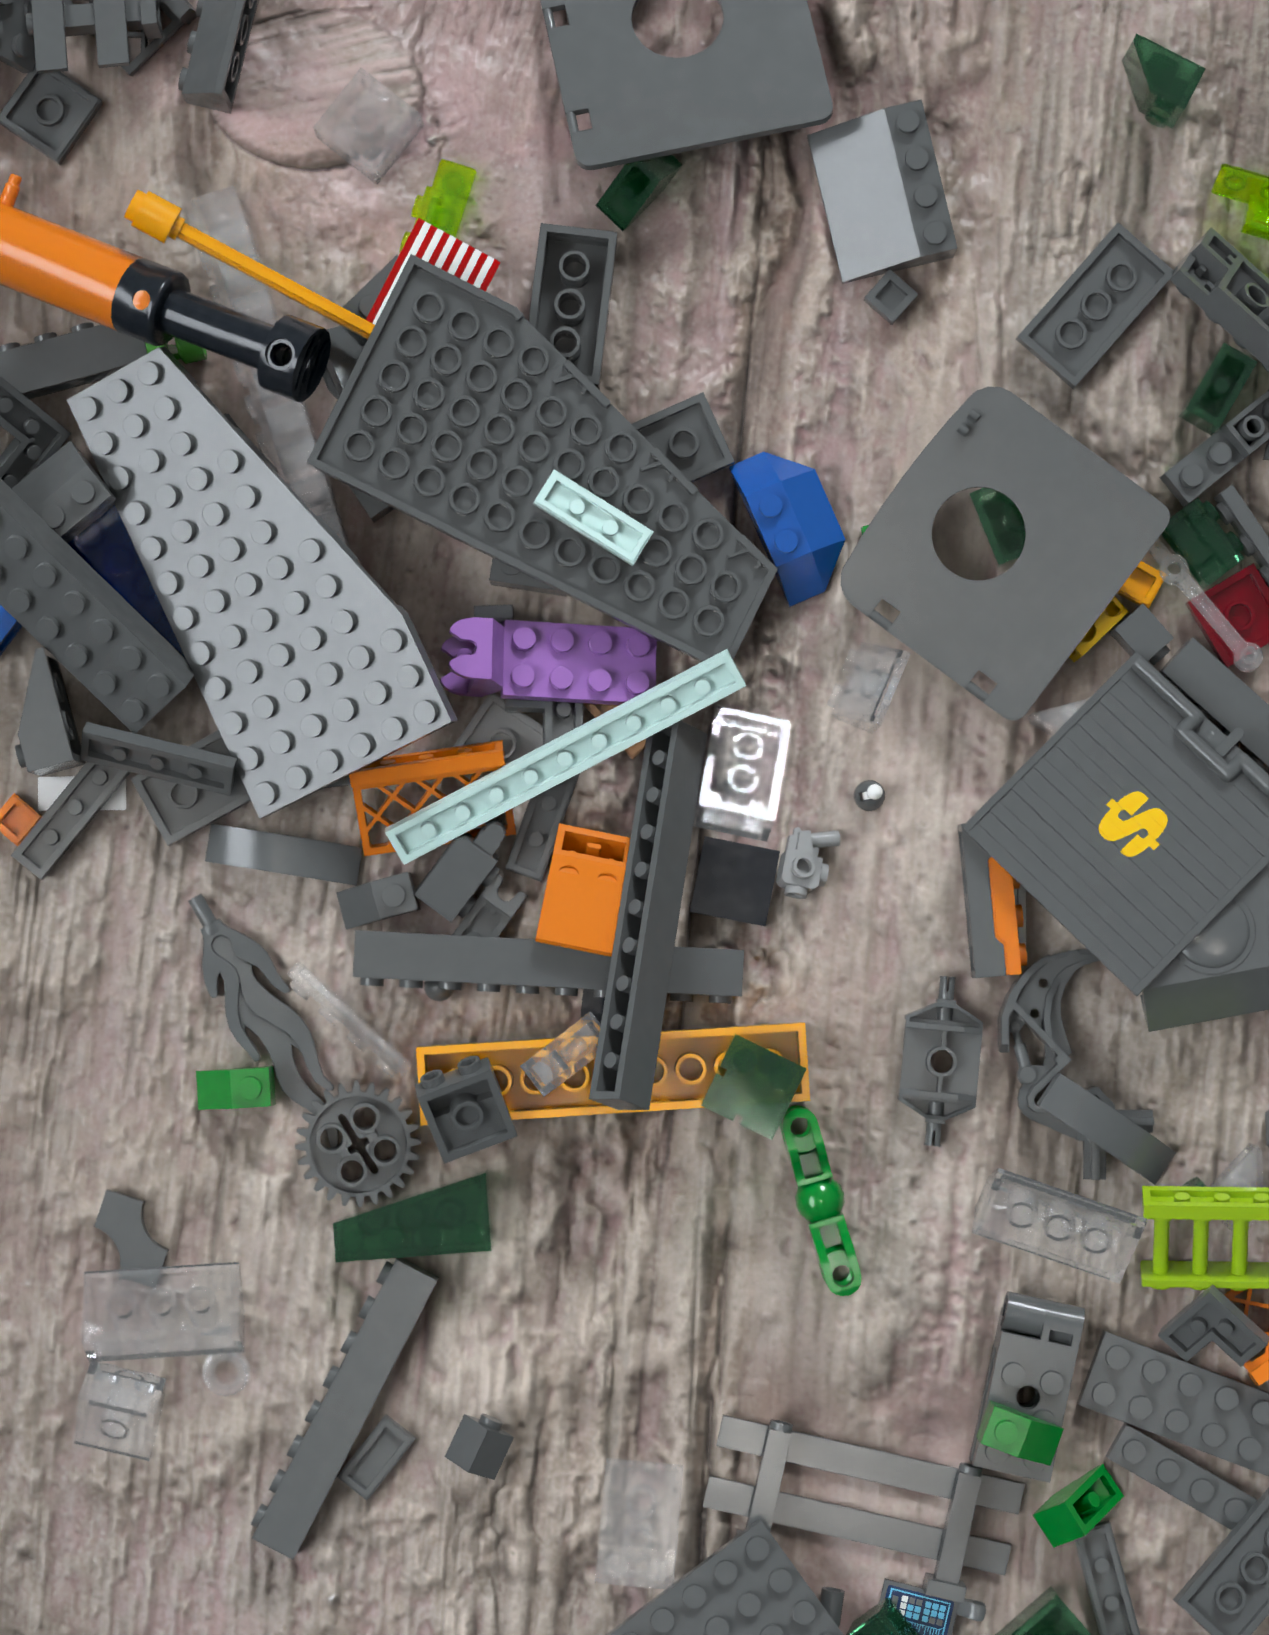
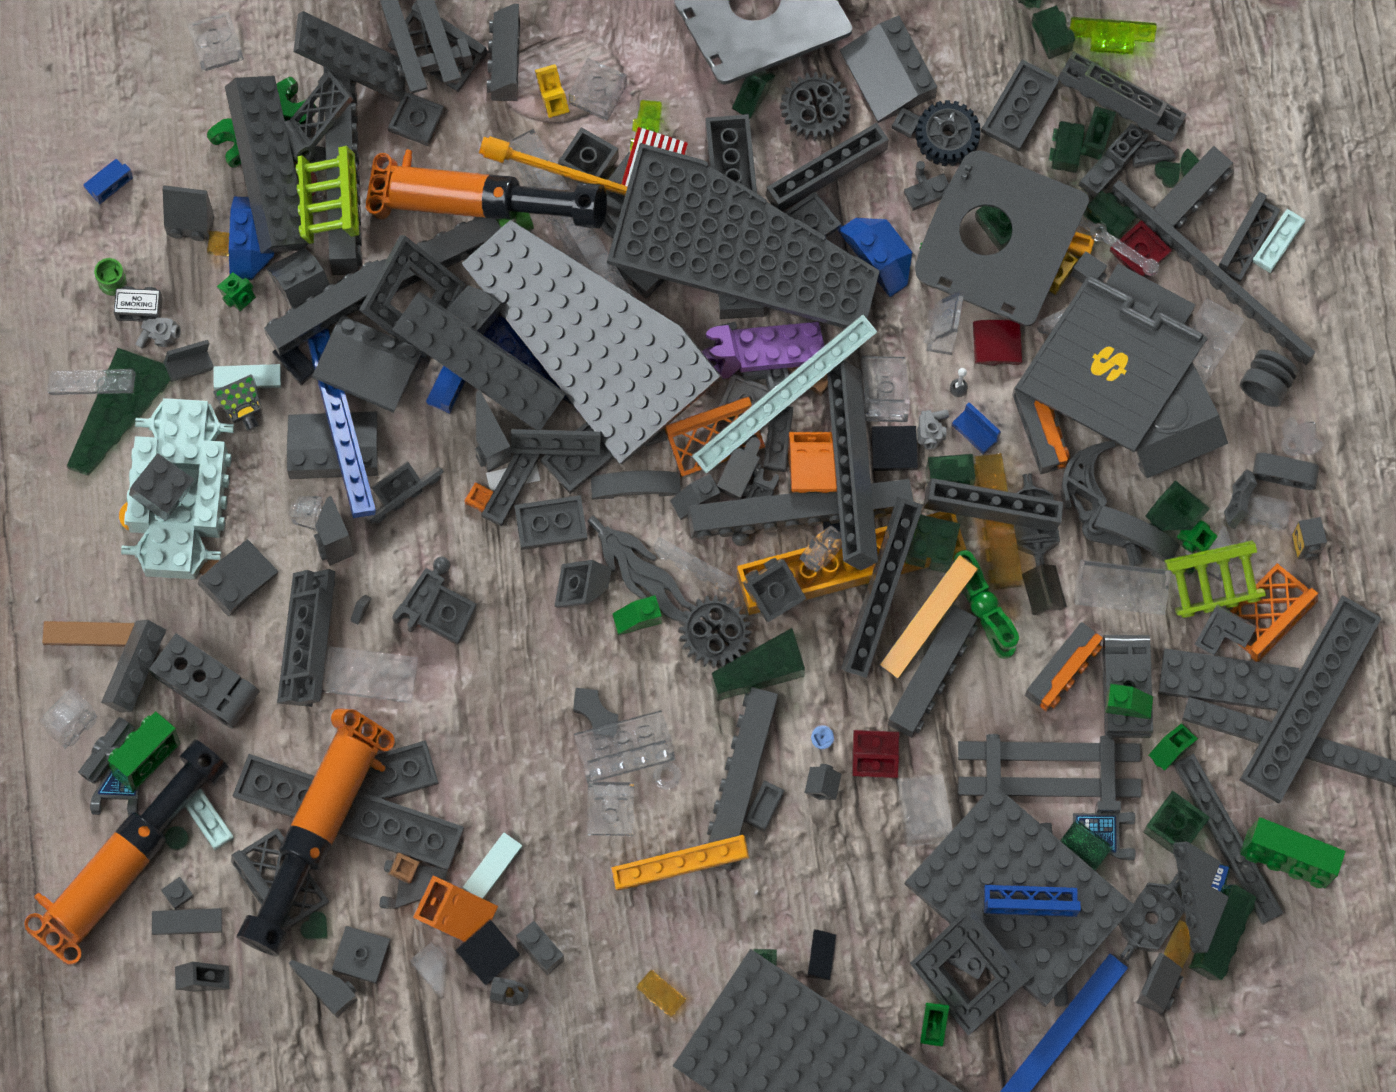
camera: 15 degrees left, 15 degrees down
light aqua tile [533,470,654,566] -> none
none -> dark grey plate [514,495,588,550]
none -> yellow slope [535,64,569,118]
none -> dark grey slope [554,560,612,608]
none -> dark grey brick [558,127,619,183]
none -> light orange tile [611,835,749,891]
none -> dark grey brick [766,122,889,211]
none -> dark grey gear [780,72,851,141]
none -> light blue tile [811,725,834,749]
none -> dark grey brick [841,496,923,678]
none -> dark red slope [852,730,899,778]
none -> light orange tile [880,555,978,678]
none -> dark grey brick [888,605,978,738]
none -> dark grey plate [904,161,949,211]
none -> wheel [916,100,981,166]
none -> dark grey brick [924,478,1063,532]
none -> clear green brick [925,454,976,486]
none -> blue panel [952,402,1001,455]
none -> clear yellow brick [970,453,1023,590]
none -> dark red slope [973,320,1022,366]
none -> clear smoke panel [1022,564,1067,615]
none -> piece [1025,622,1103,712]
none -> clear green brick [1031,5,1075,59]
none -> clear green brick [1048,121,1085,173]
none -> clear green slope [1145,480,1210,530]
none -> green brick [1177,519,1218,553]

